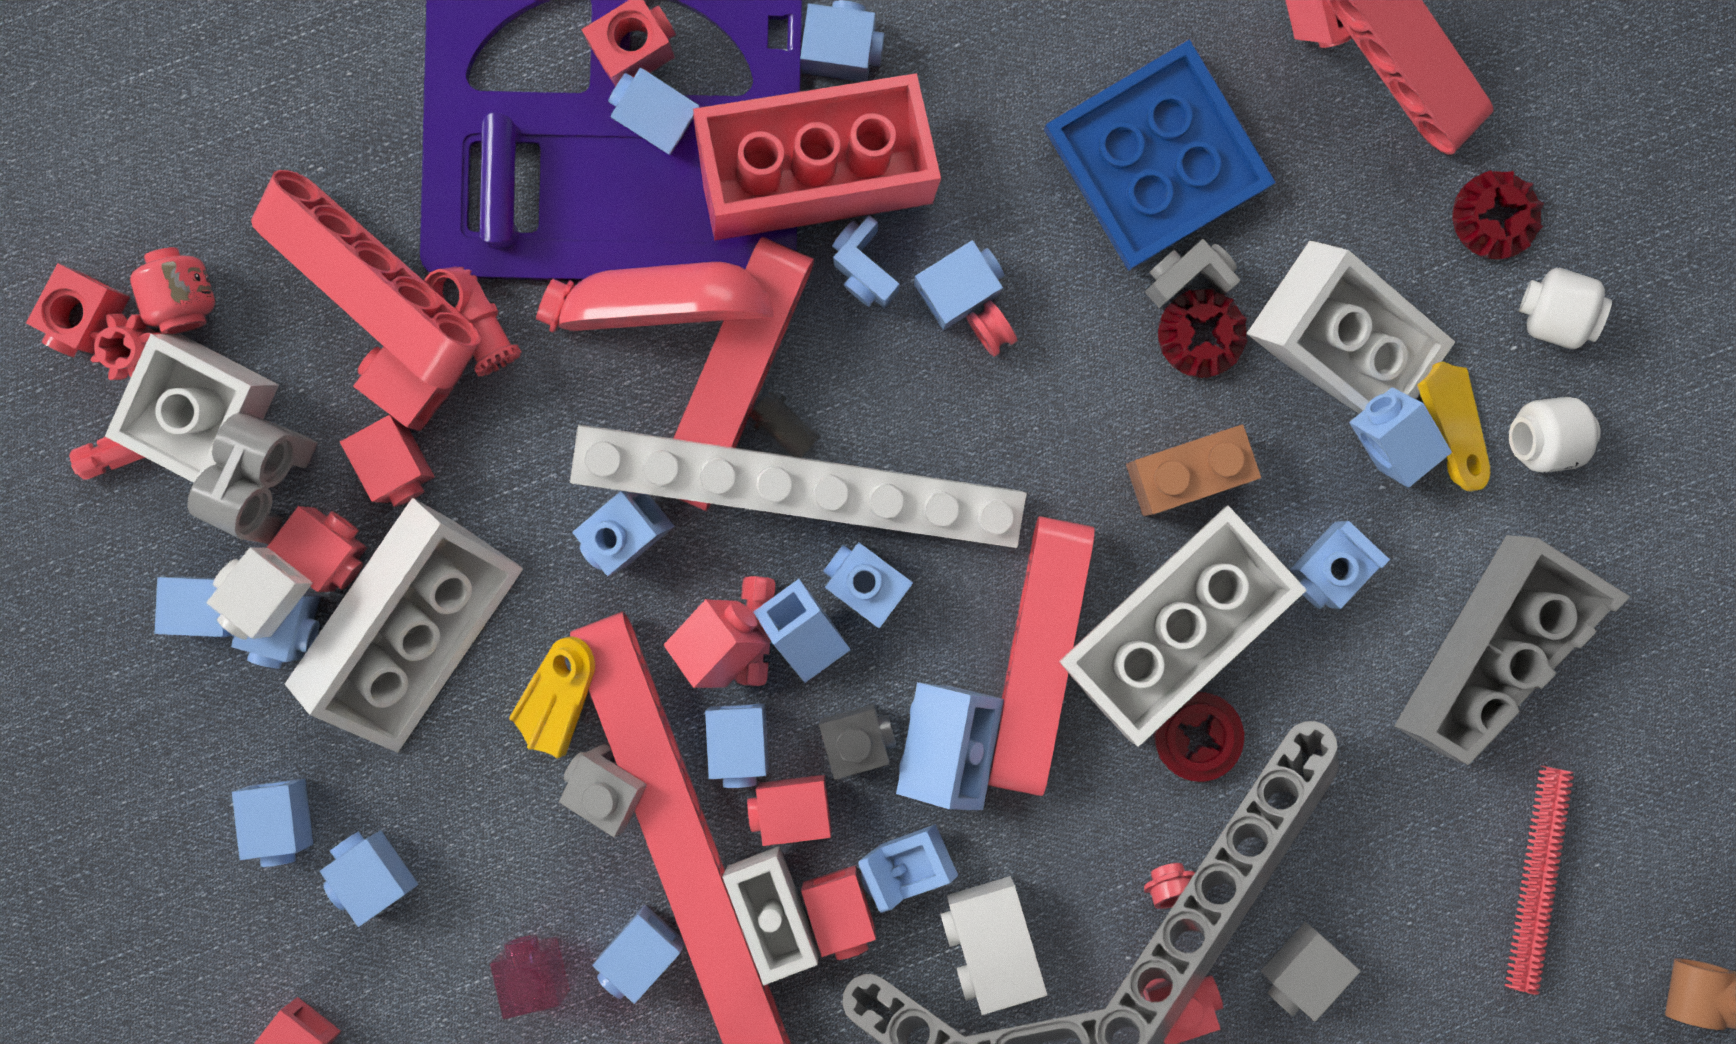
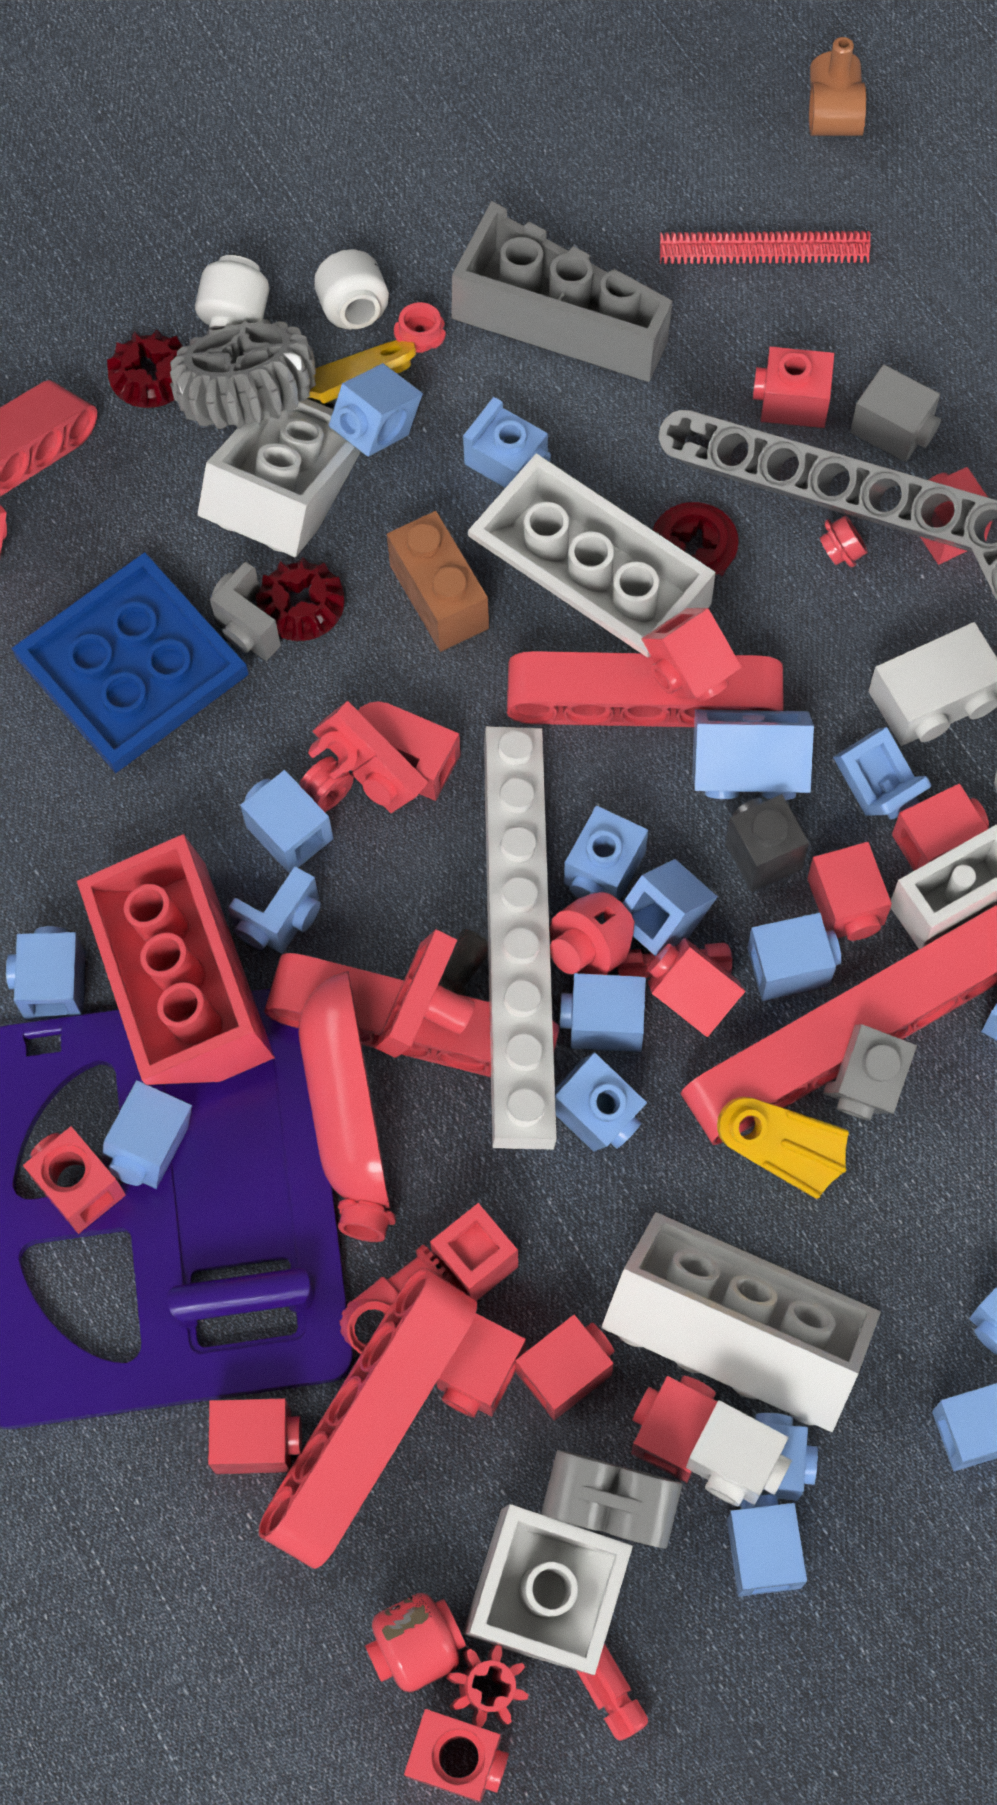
camera: 100 degrees left, 20 degrees down
none -> light grey gear [170,319,316,429]
none -> coral brick [208,1398,302,1474]
none -> coral plate [308,701,429,813]
none -> coral leg [358,701,461,801]
none -> coral tile [374,929,475,1058]
none -> coral plate [394,302,446,353]
none -> coral brick [430,1203,519,1301]
none -> coral piece [549,892,635,975]
none -> light blue brick [560,973,646,1052]
none -> coral brick [641,608,742,701]
none -> coral brick [752,347,834,428]

